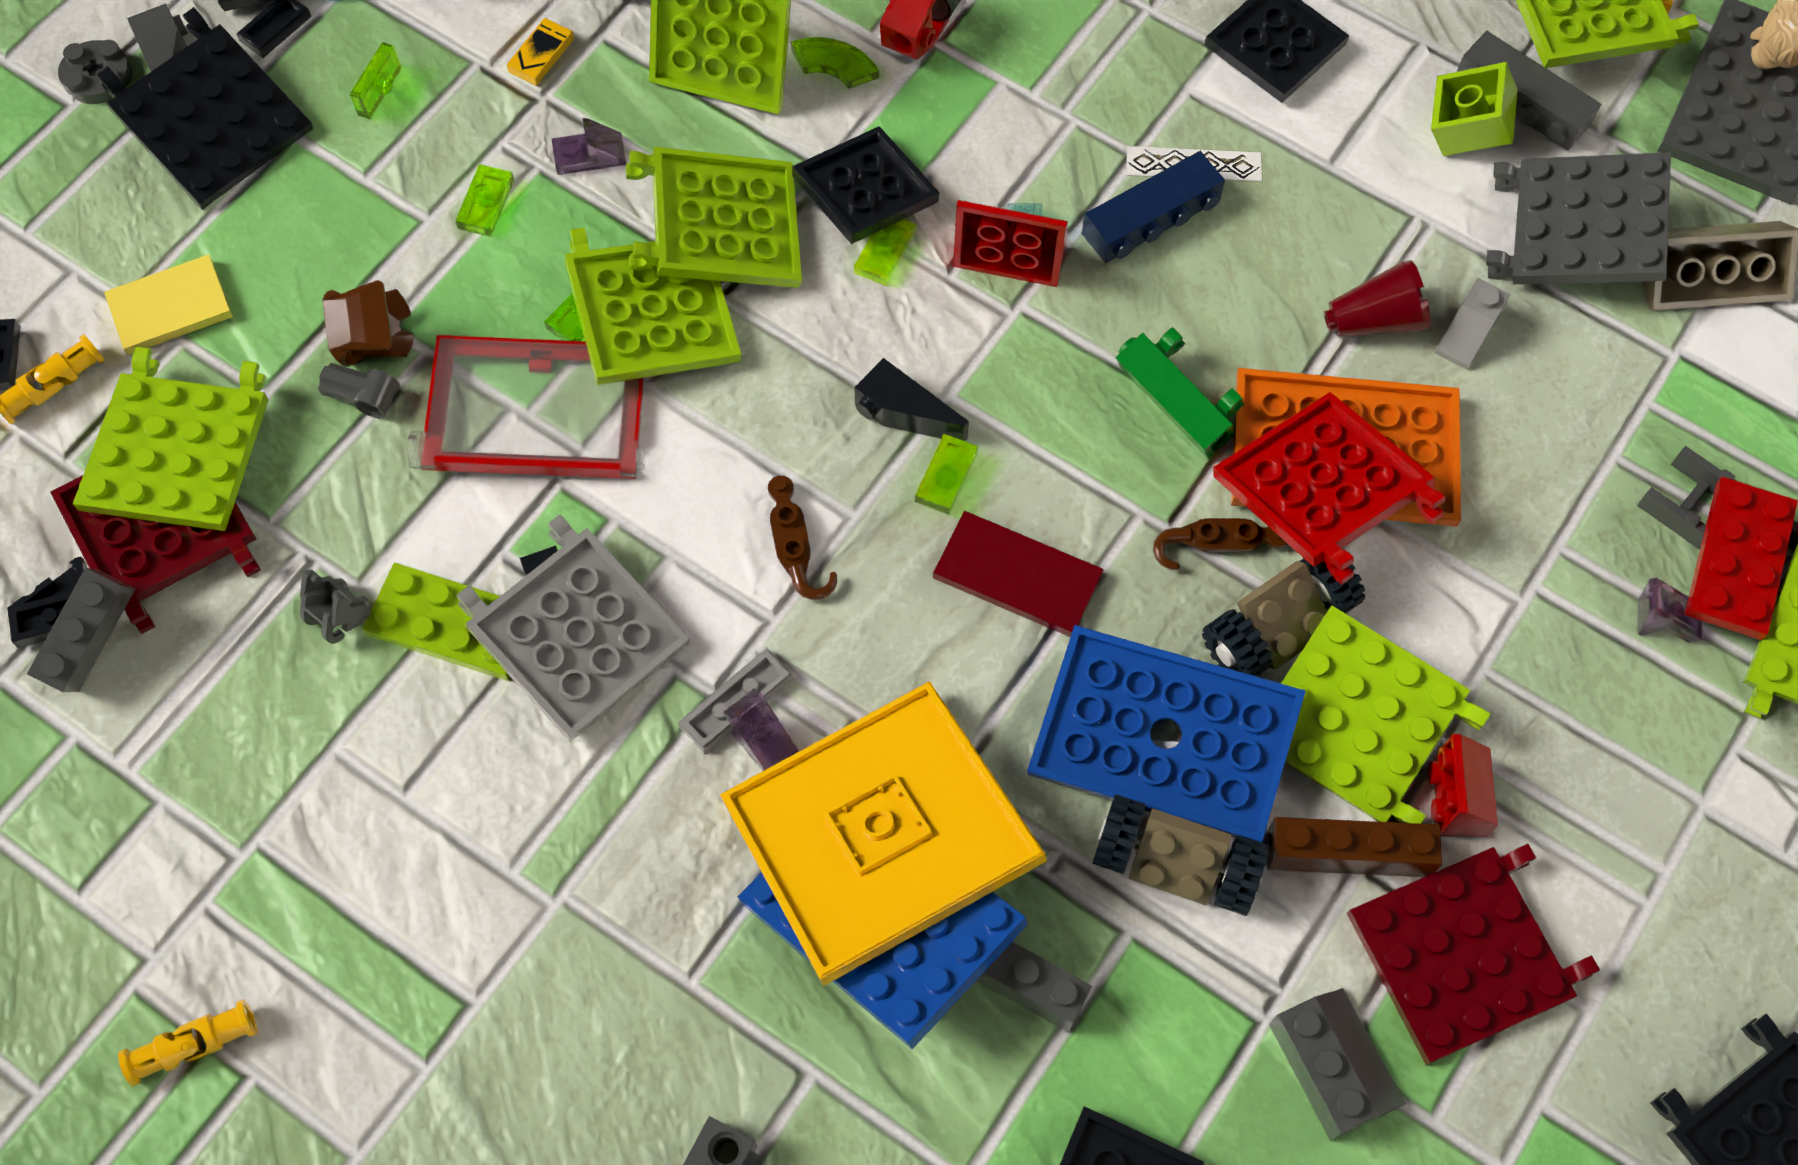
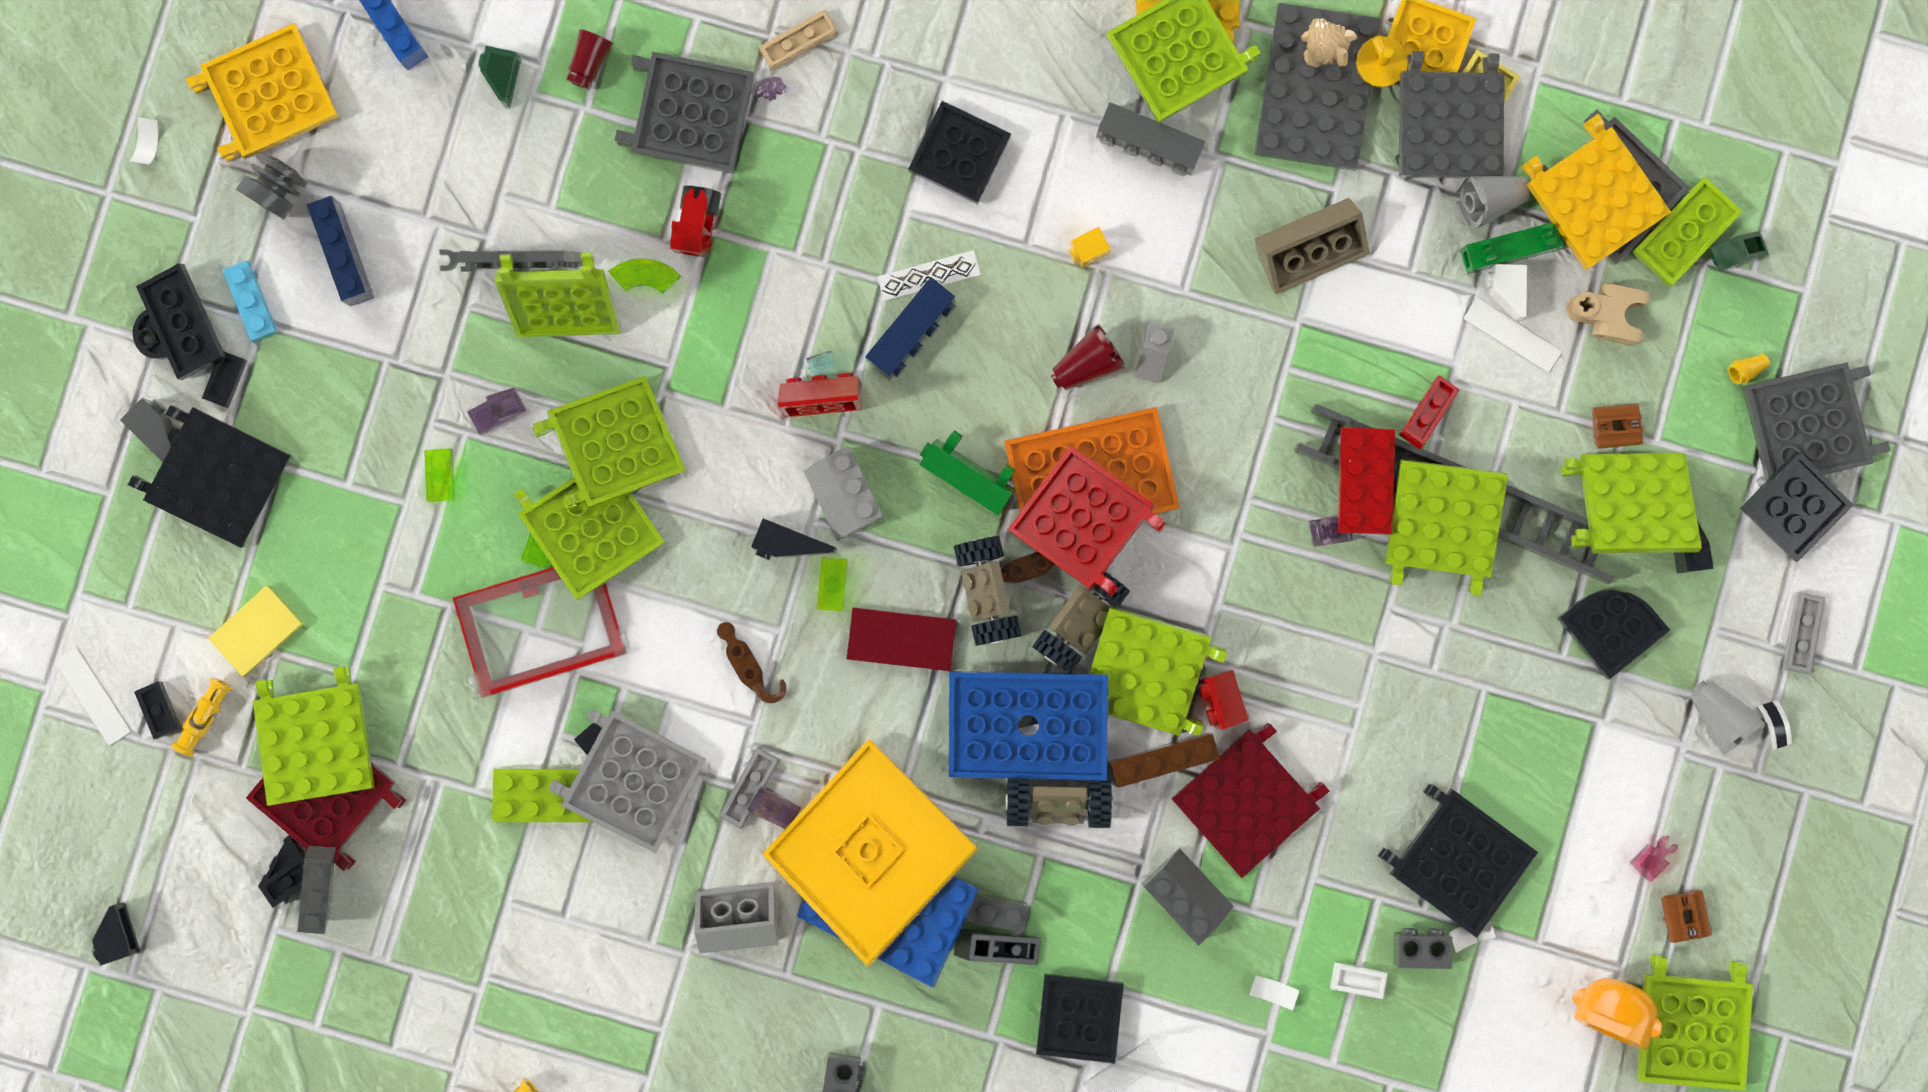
camera: 15 degrees left, 20 degrees up
dark grey plate [58,40,132,104] -> none
dark grey piece [300,569,371,644] -> none
dark grey piece [318,363,400,419] -> none
reddish brown piece [322,280,414,367] -> none
clear neon green plate [350,42,402,120] -> none
yellow tile [506,18,574,86] -> none
black plate [792,126,940,244] -> none
clear neon green plate [854,219,916,286] -> none
lime brick [1431,62,1518,156] -> none
dark grey plate [1486,152,1671,285] -> none
none -> light grey slope [694,883,779,953]
none -> light grey slope [804,446,884,541]
none -> plate [953,536,1022,646]
none -> black slope [954,929,1041,965]
none -> yellow brick [1068,227,1111,268]

